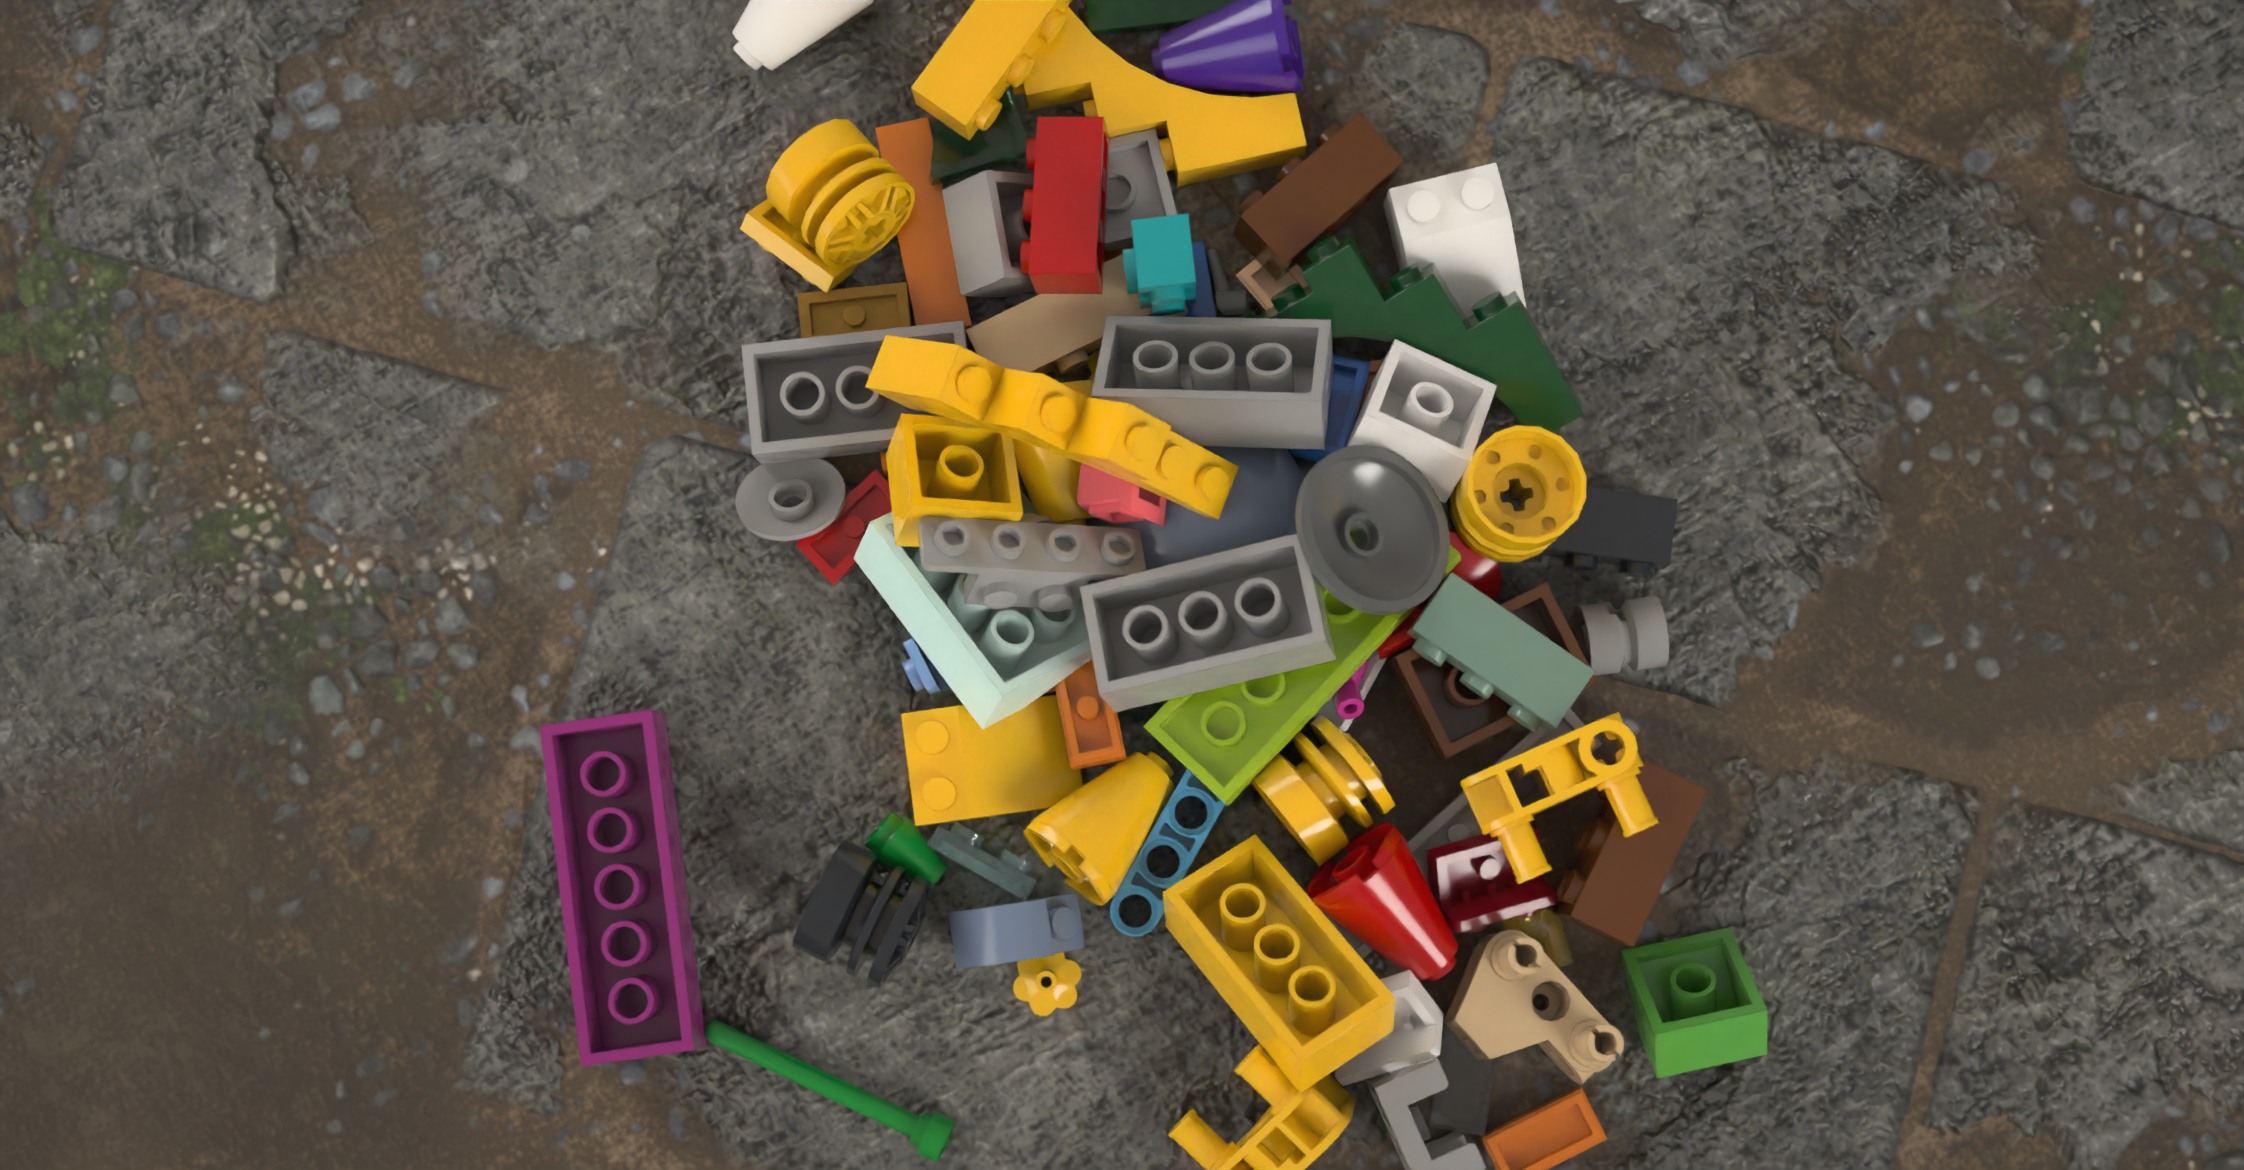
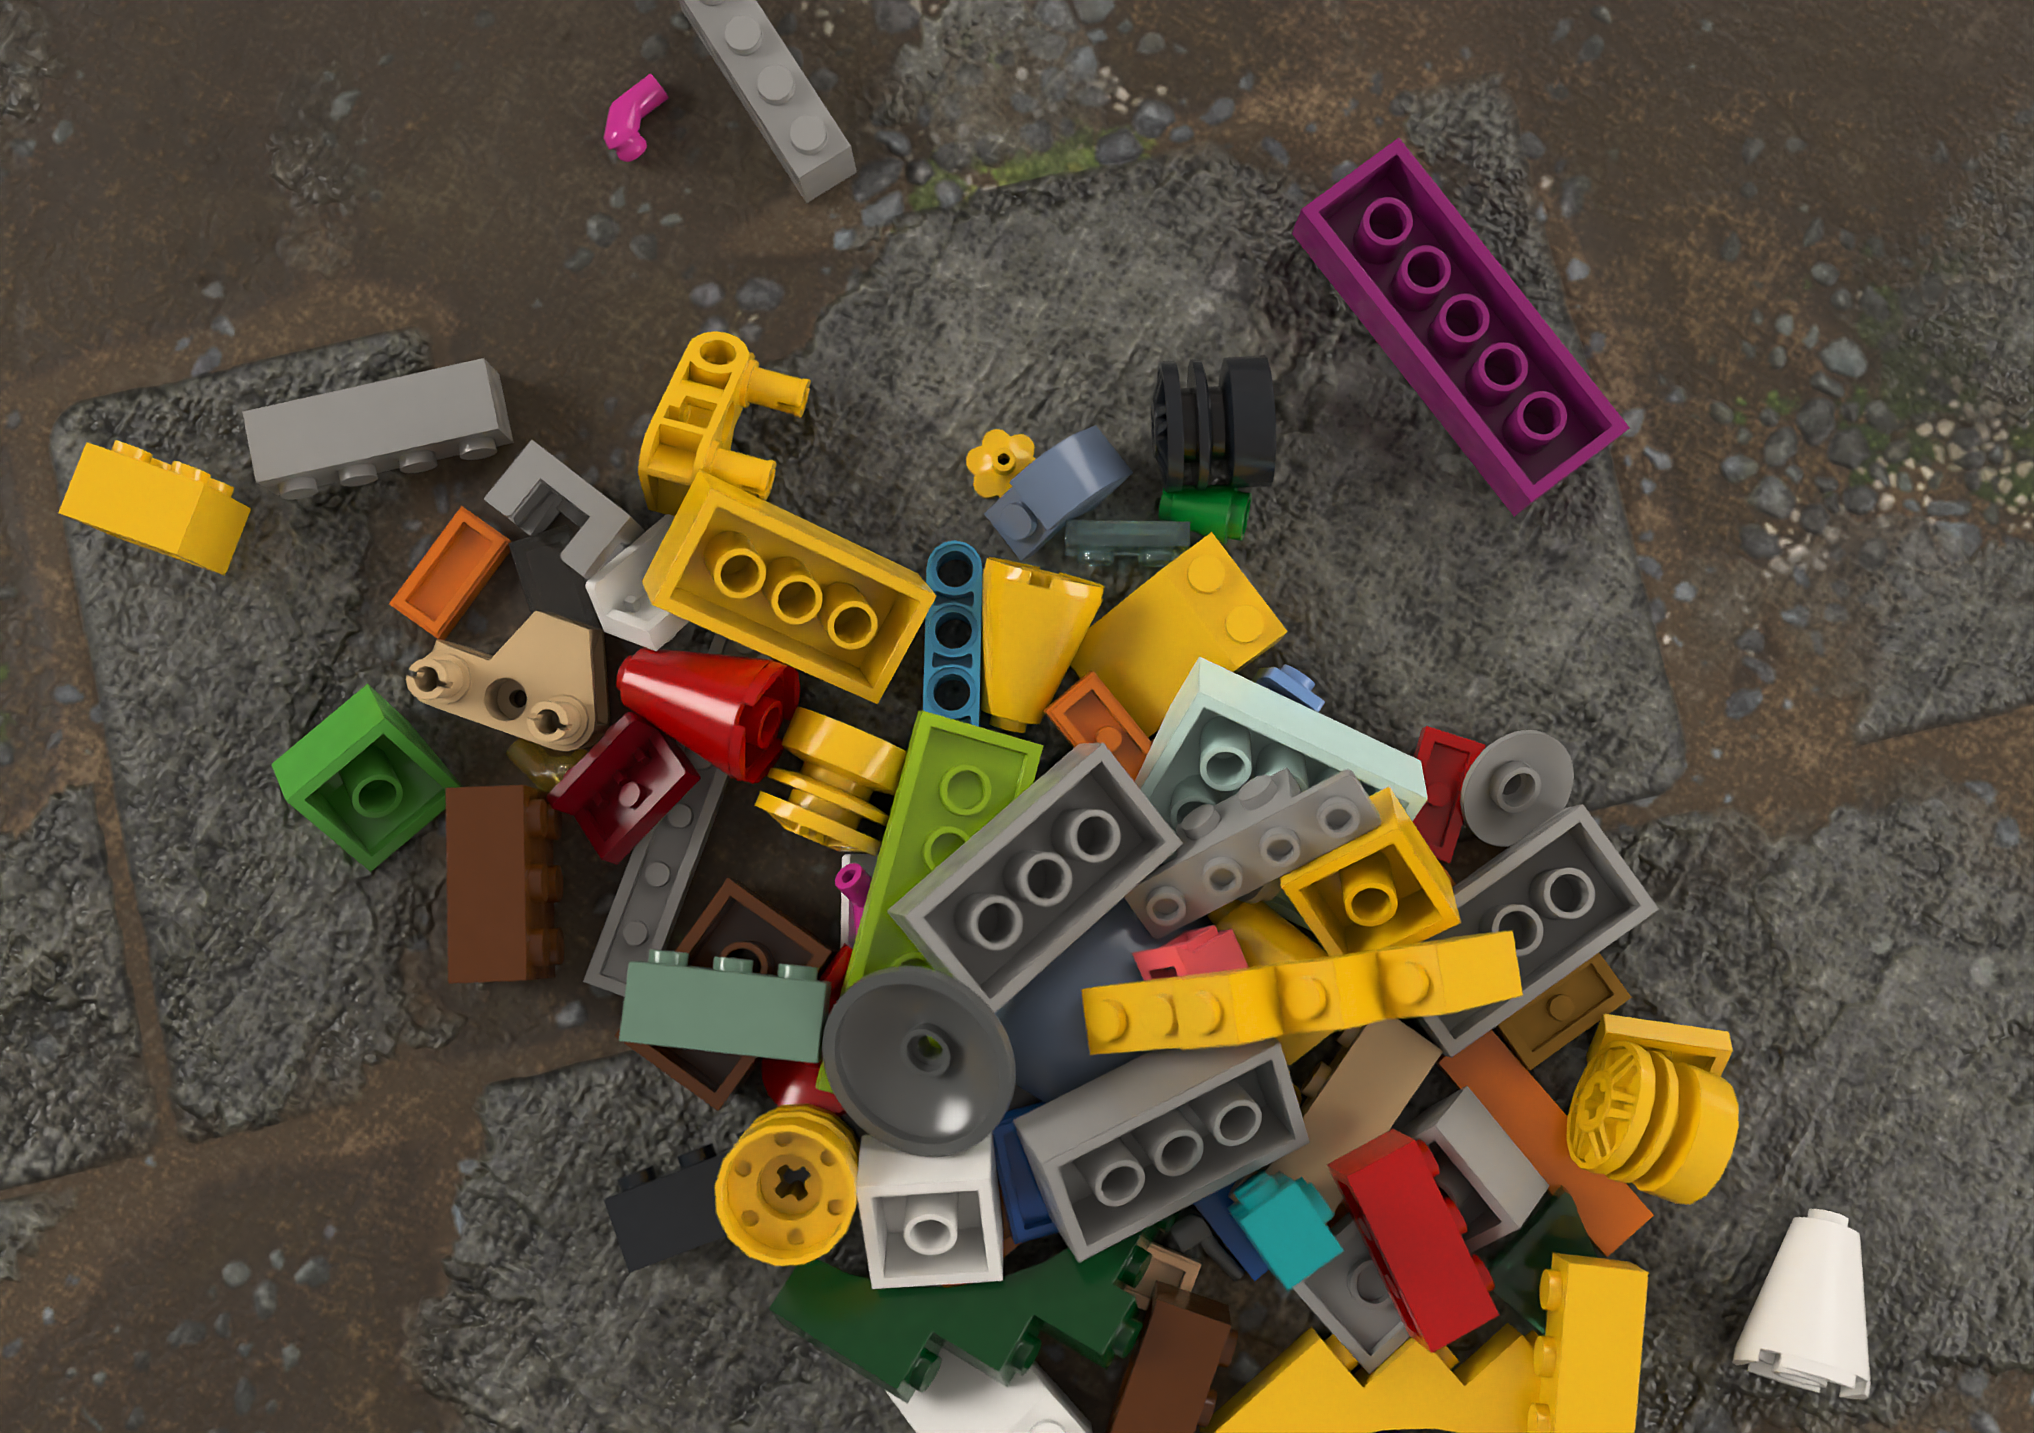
camera: 150 degrees right, 0 degrees up
green piece [704,1020,956,1163] -> none
yellow piece [1460,712,1659,884] -> none
light grey wheel [1575,596,1669,676] -> none

